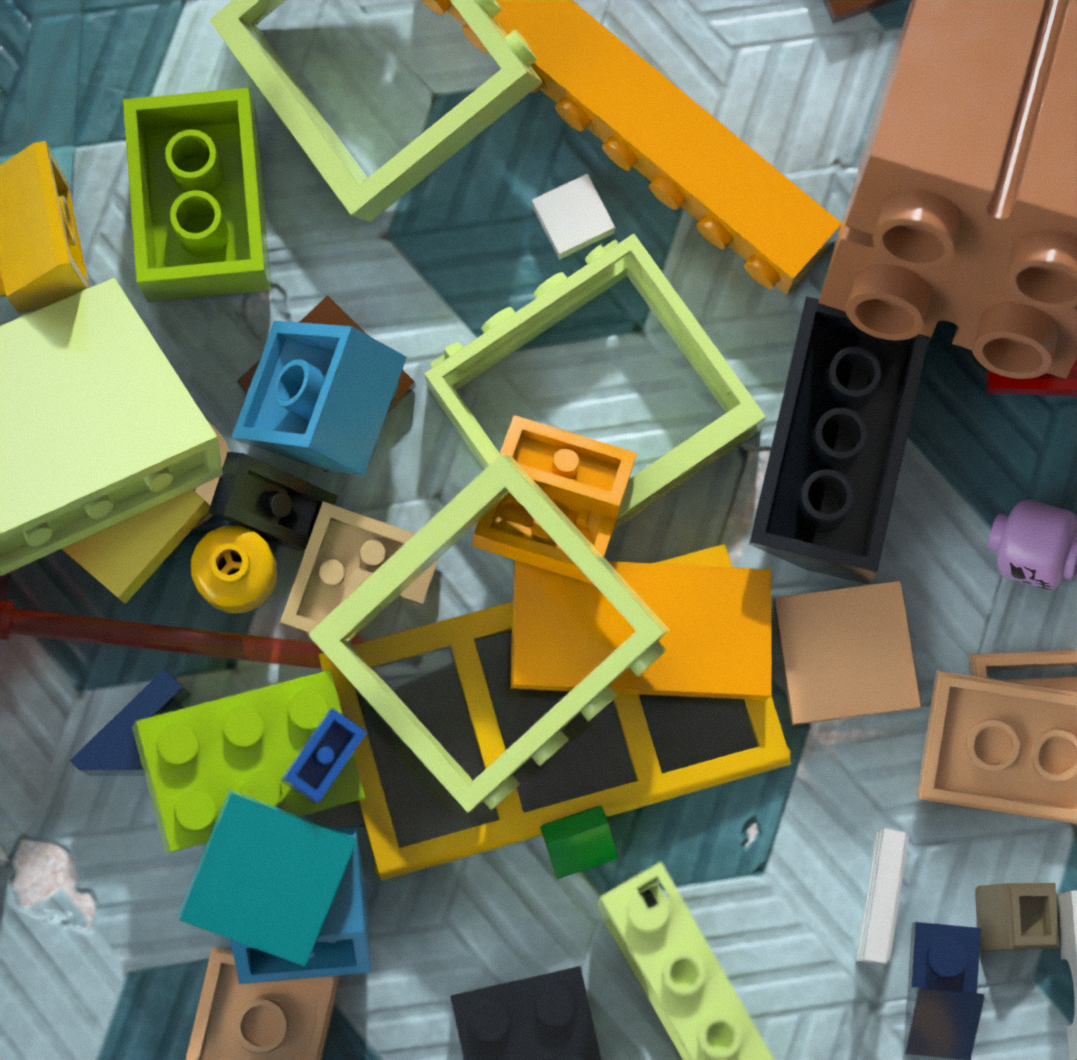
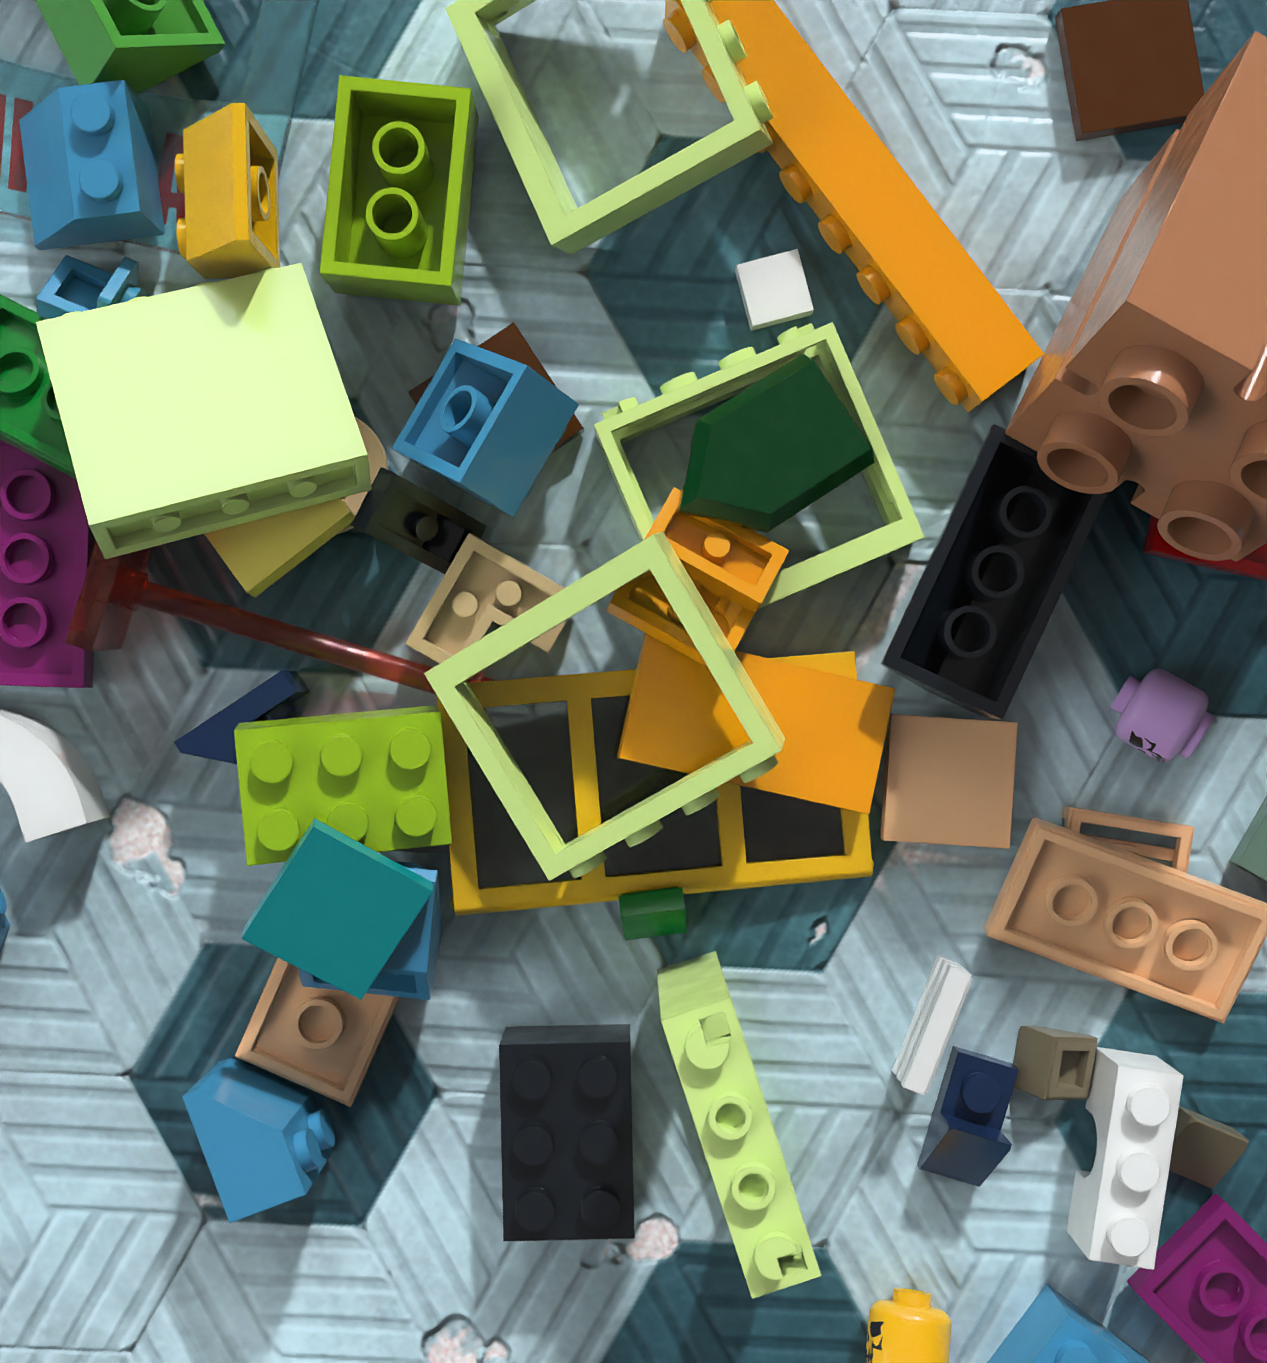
camera: 15 degrees right, 10 degrees up
yellow head [191,525,278,613] -> none
blue piece [280,708,367,804] -> none
none -> dark green tile [678,354,875,533]

